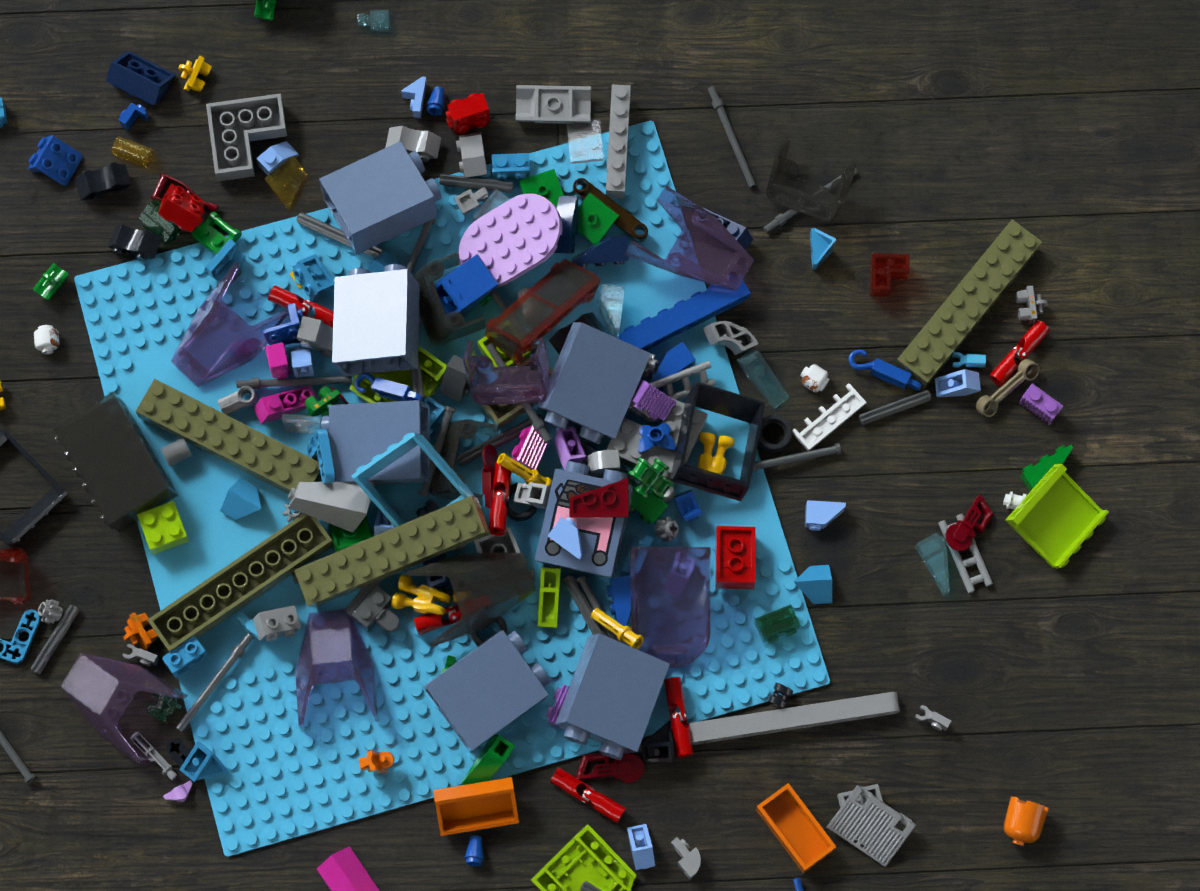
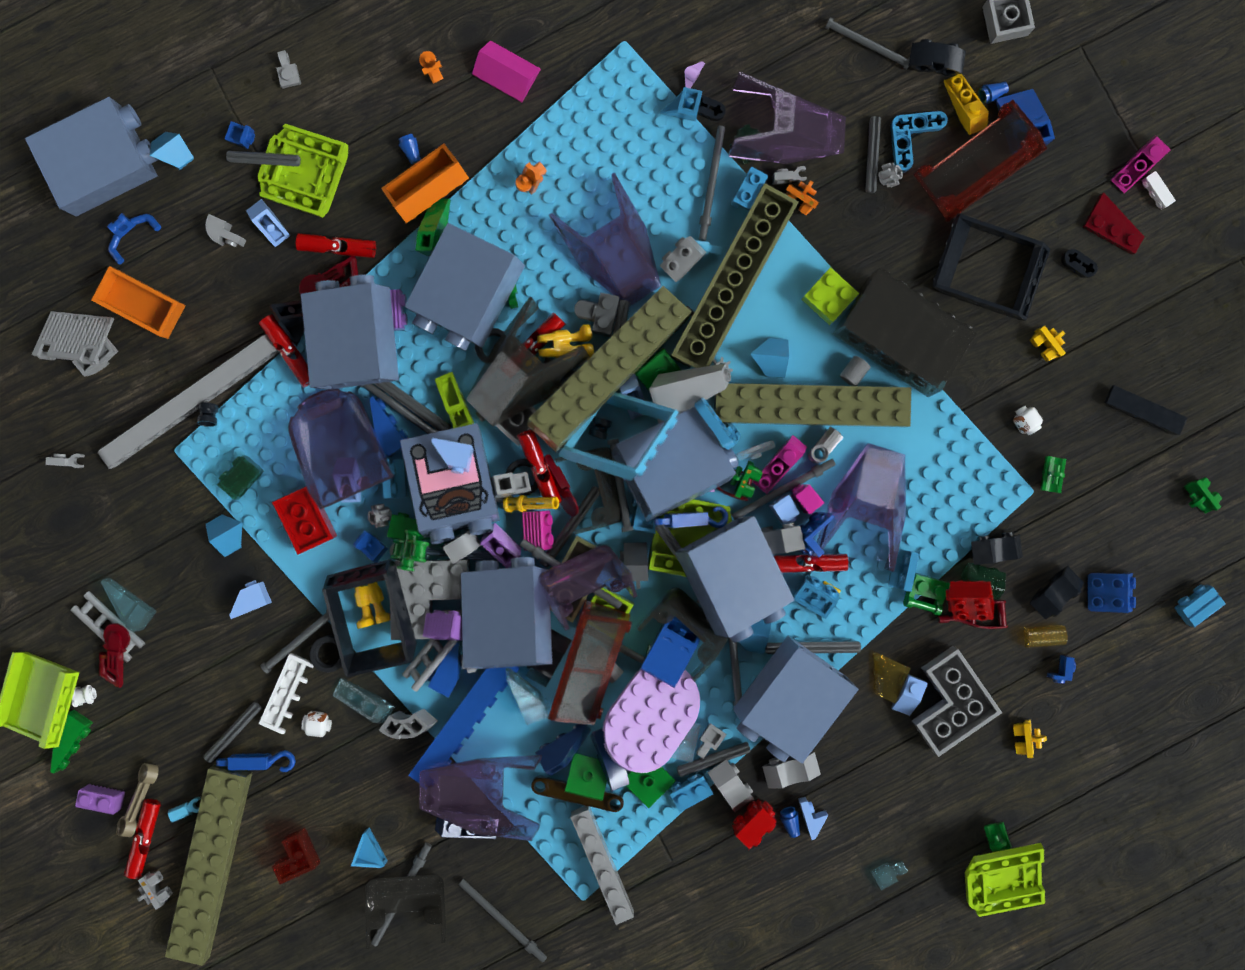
camera: 160 degrees right, 15 degrees up
dark blue slope [106,51,176,105] -> none
light grey piece [130,732,177,780] -> none
light grey piece [516,85,591,124] -> none
clear piece [566,119,604,164] -> none
dark red wing [569,478,629,518] -> none
yellow pin [591,608,644,650] -> none
blue animal [638,423,676,453] -> none
light blue slope [935,369,981,397] -> none

